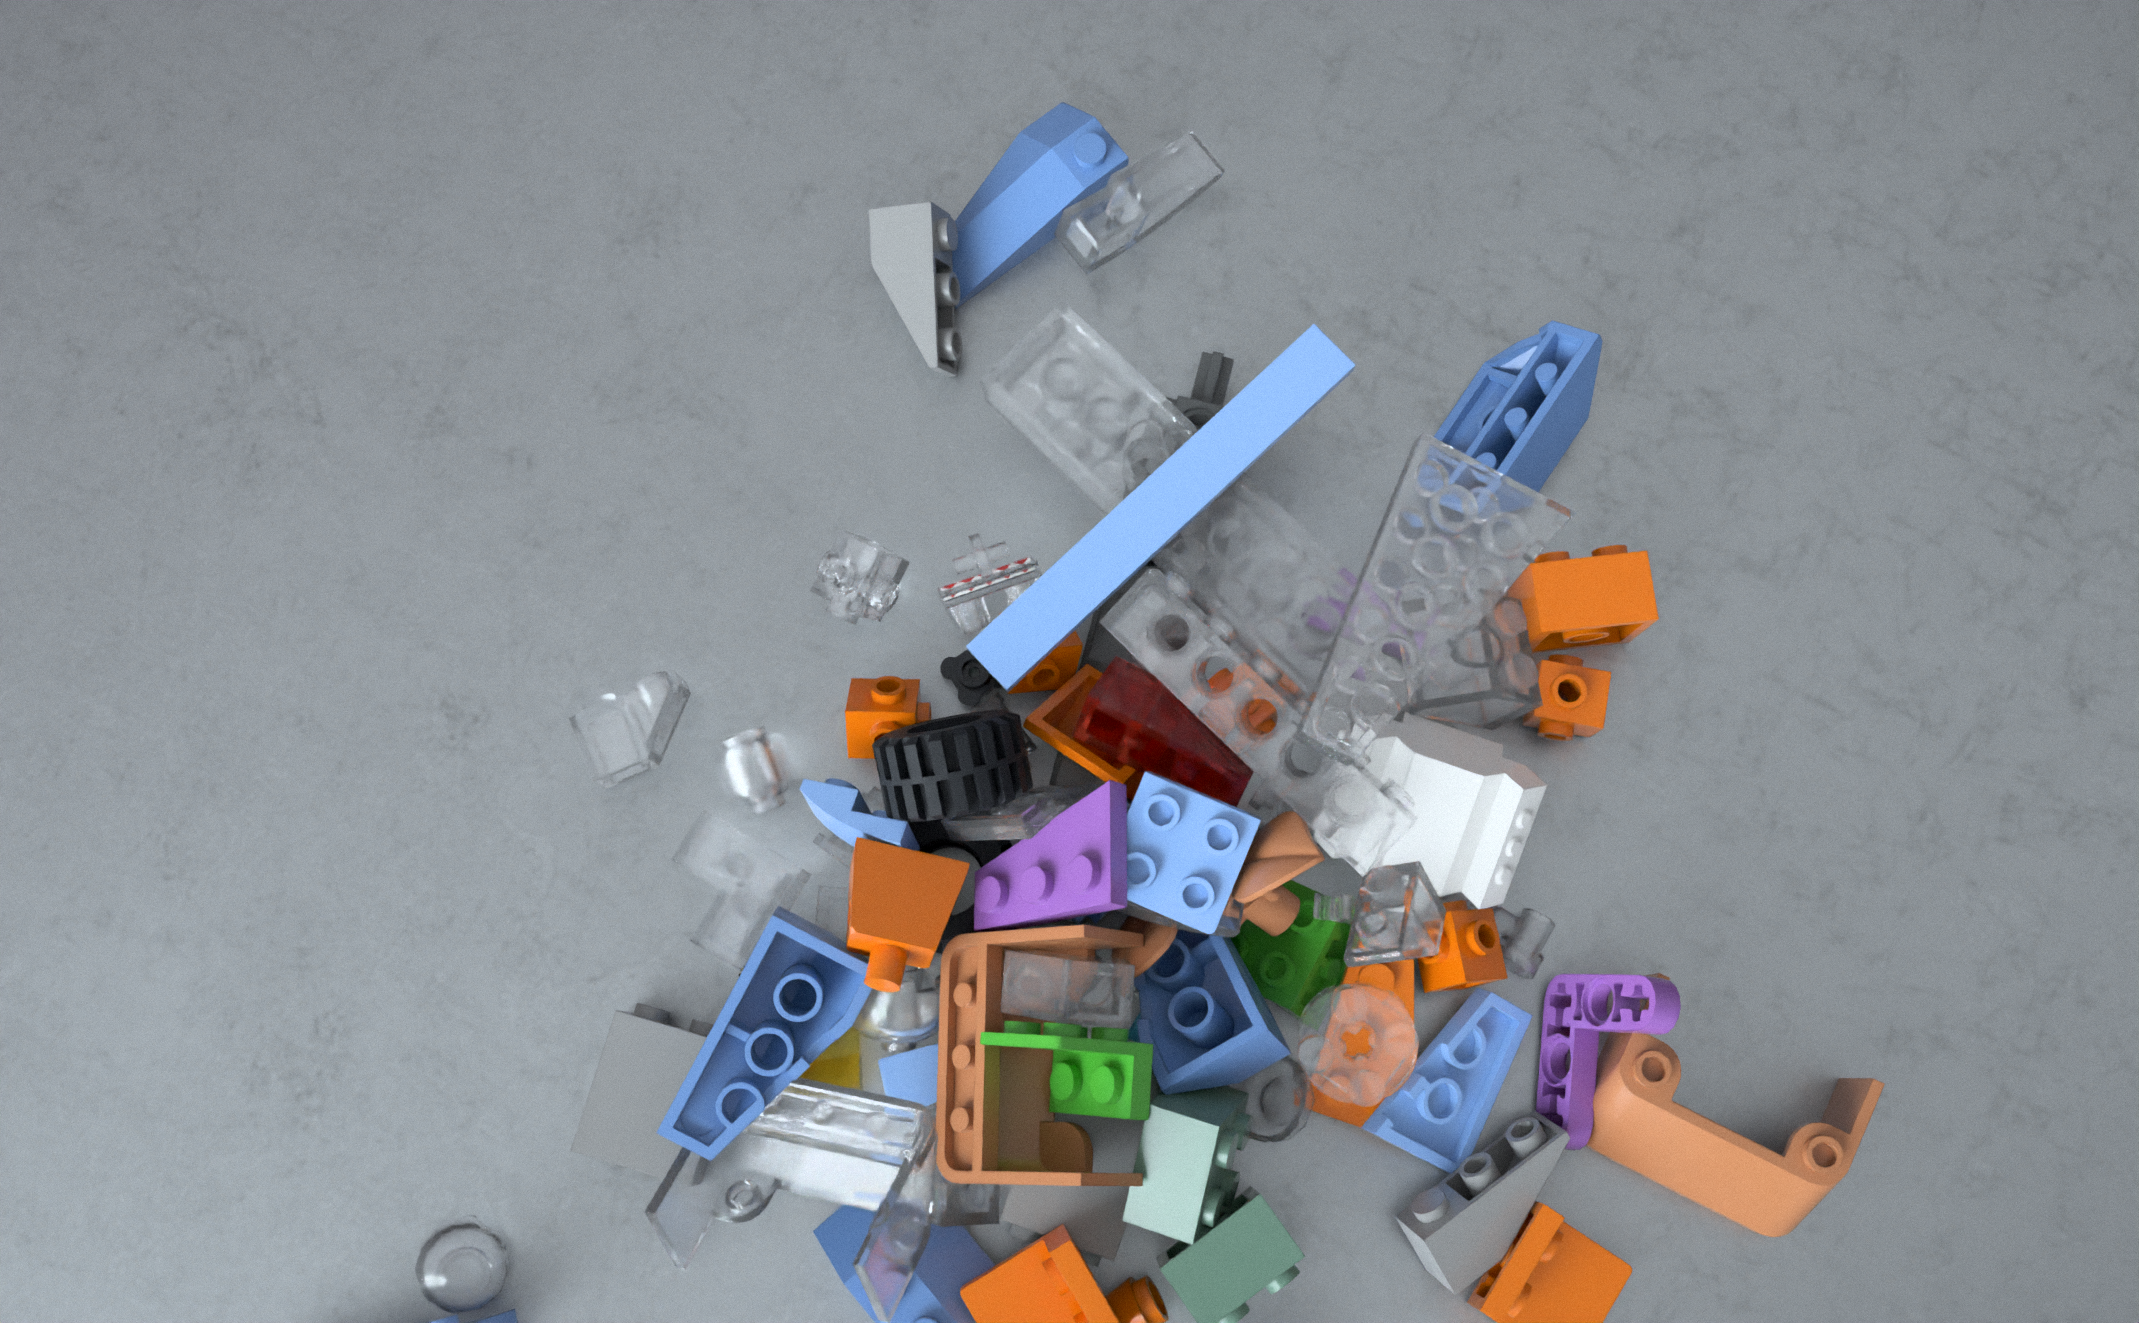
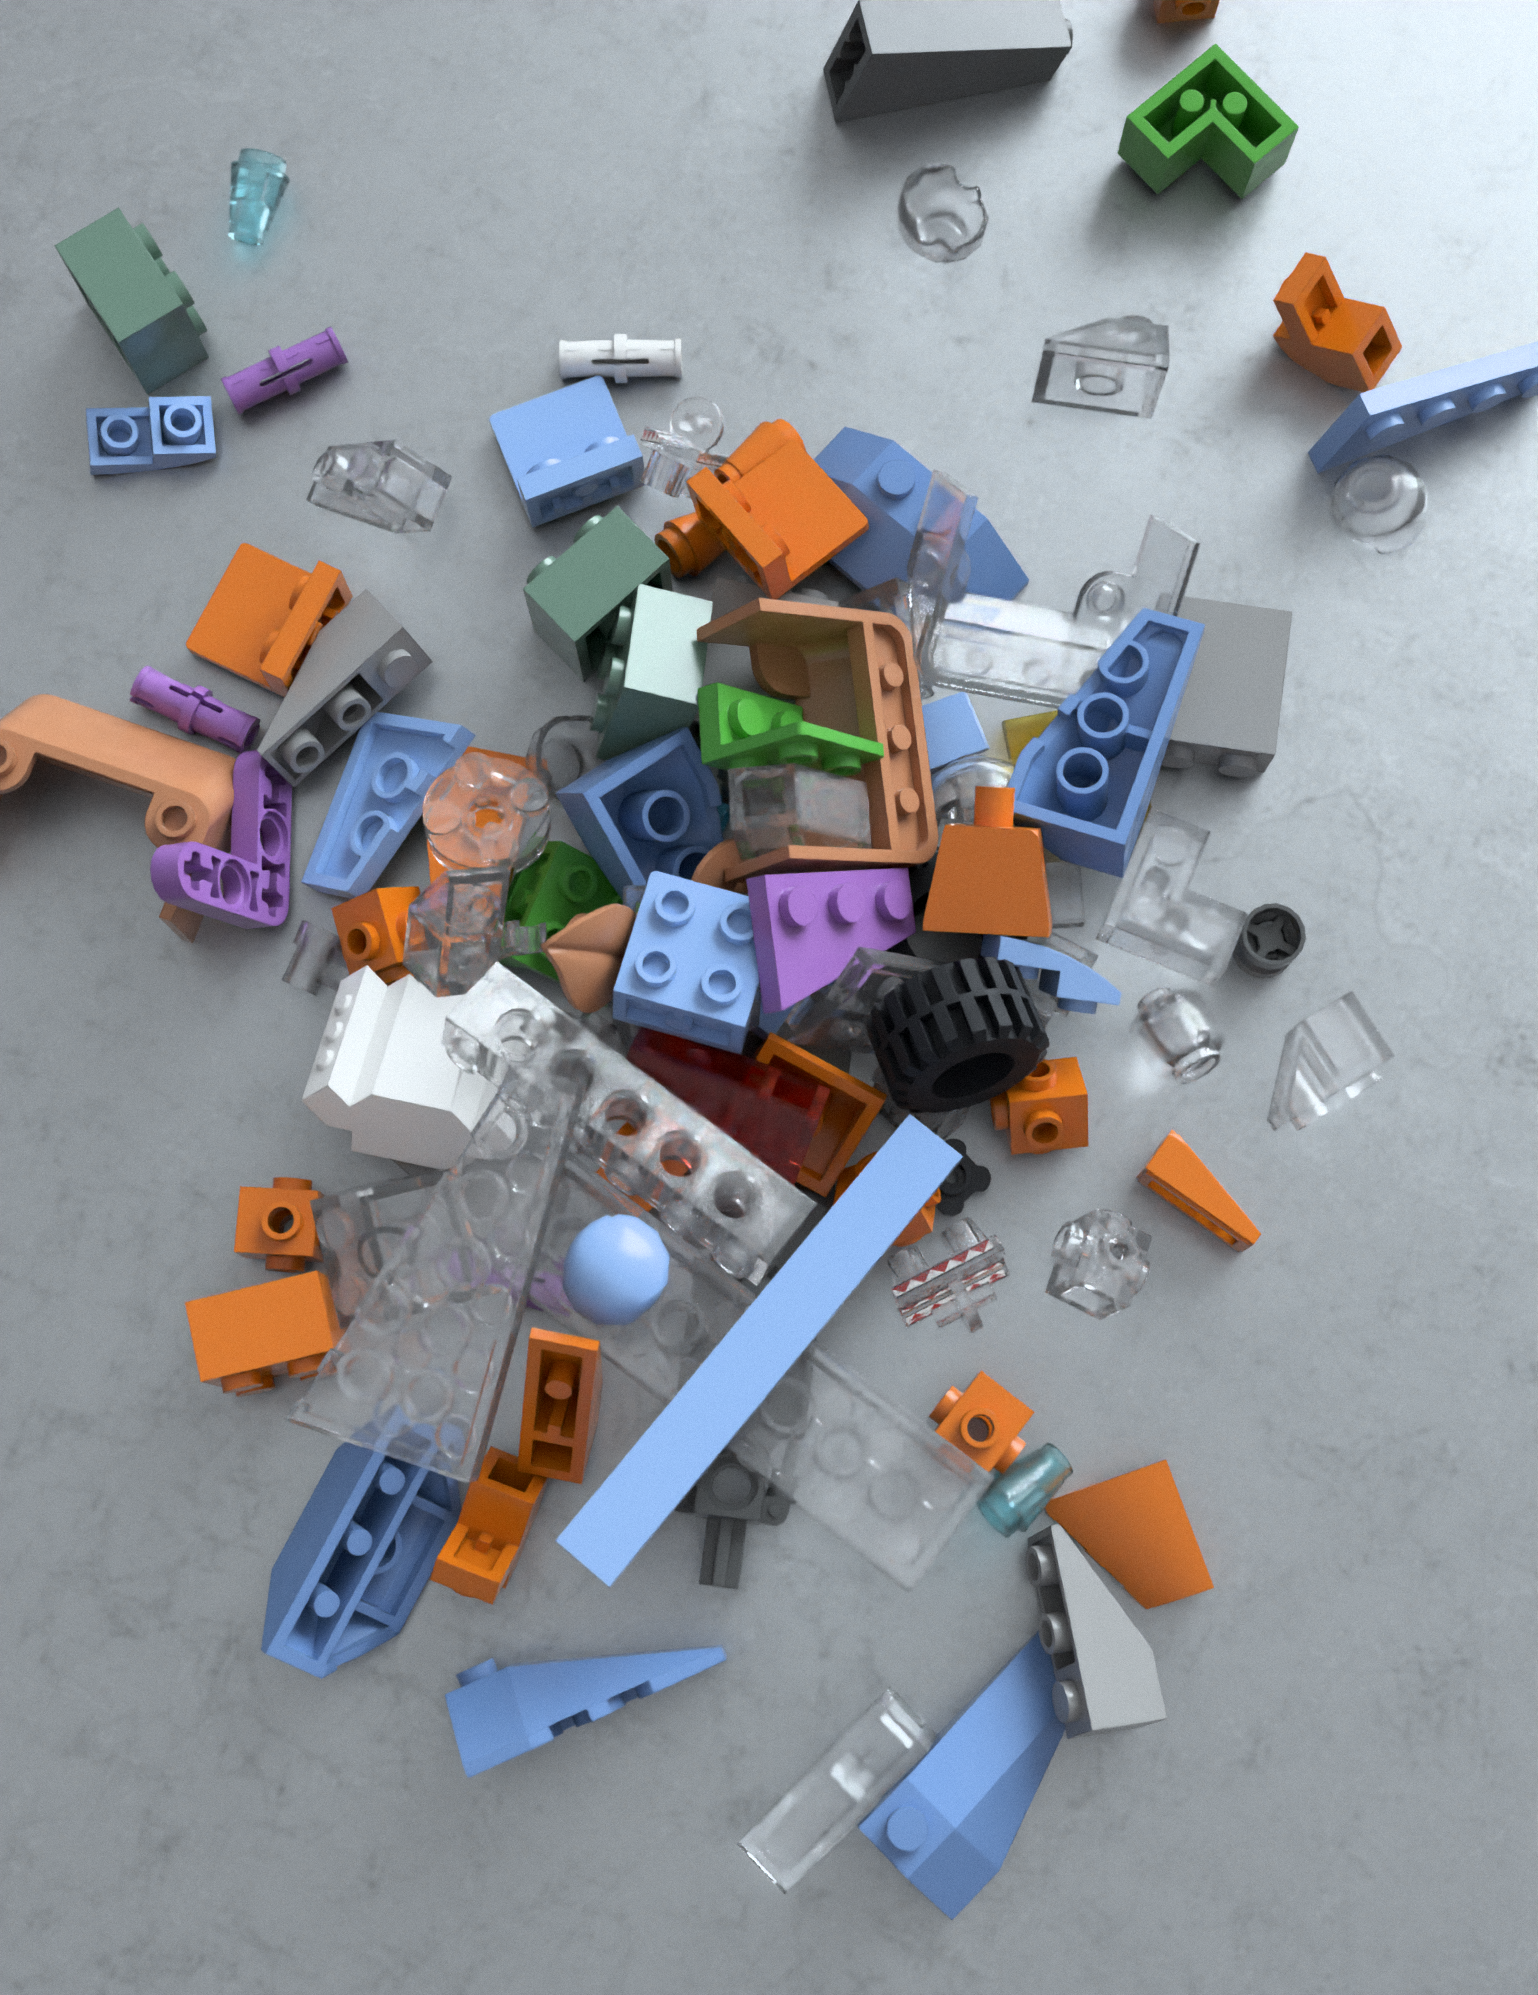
camera: 170 degrees right, 0 degrees up
none -> medium lavender pin [130,665,261,754]
none -> orange brick [430,1446,549,1605]
none -> medium blue wedge [445,1645,727,1778]
none -> orange slope [517,1327,603,1484]
none -> light blue hair [562,1214,670,1325]
none -> orange brick [928,1371,1034,1479]
none -> clear light blue cone [974,1443,1073,1538]
none -> orange slope [1042,1460,1214,1609]
none -> orange slope [1137,1130,1261,1252]
none -> dark grey wheel [1231,903,1306,979]

